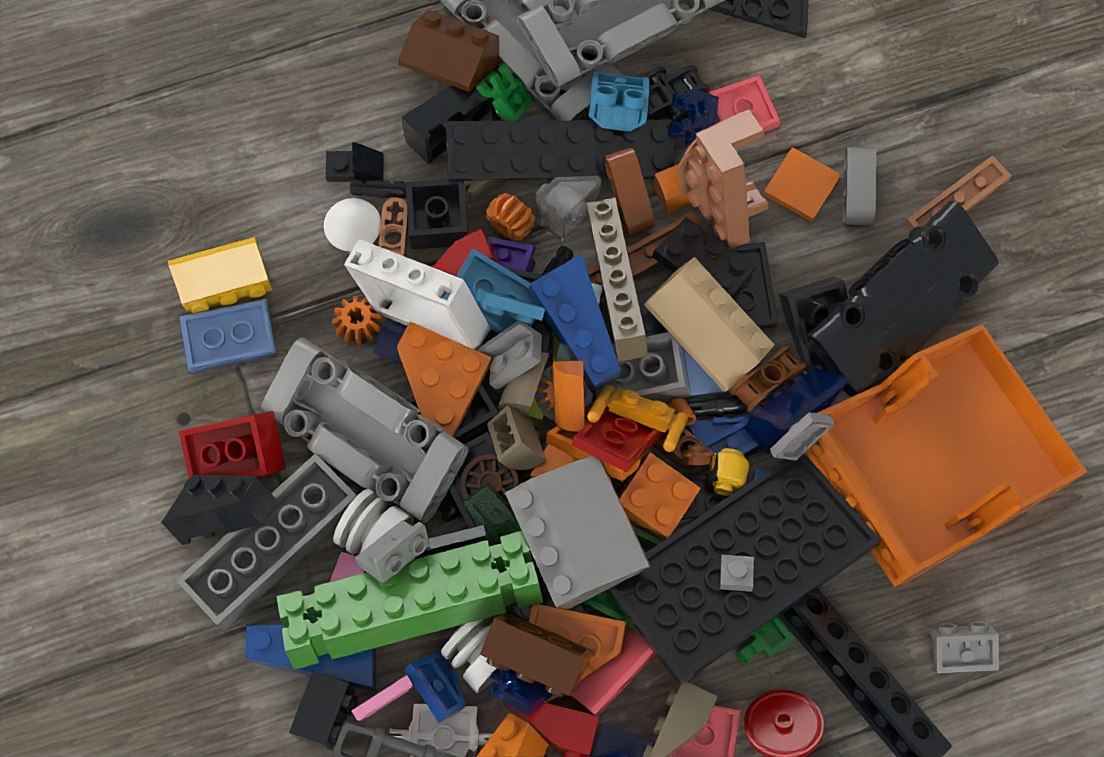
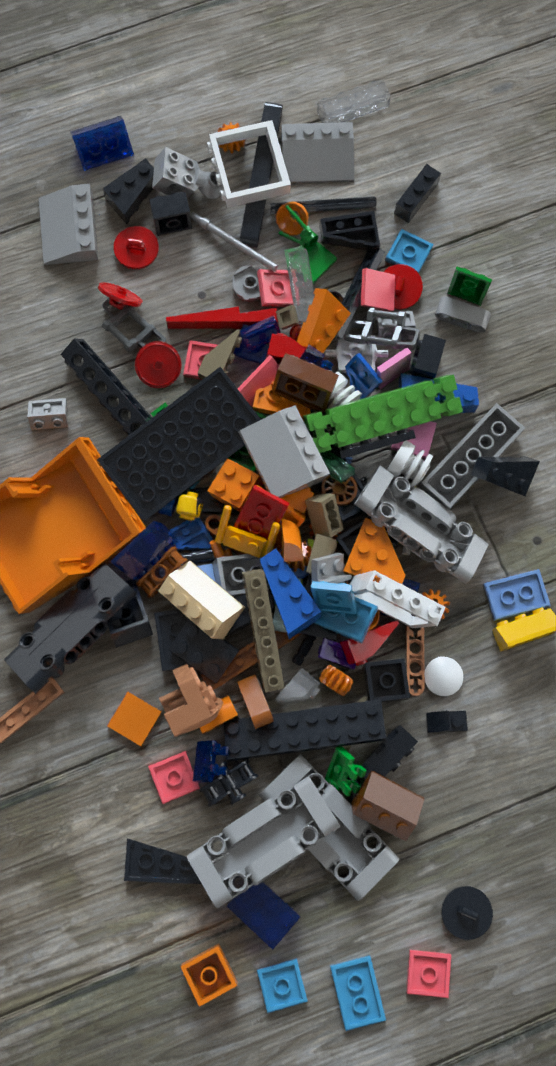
camera: 175 degrees right, 5 degrees up
red slope [178,411,286,478] -> none
black axle [350,178,406,198] -> none
light grey bracket [355,520,430,583] -> none
dark azure slope [589,70,649,132] -> none
dark orange plate [682,444,714,465] -> none
light grey plate [720,555,754,592] -> none
light grey plate [770,412,835,460] -> none
light grey beam [842,147,876,226] -> none

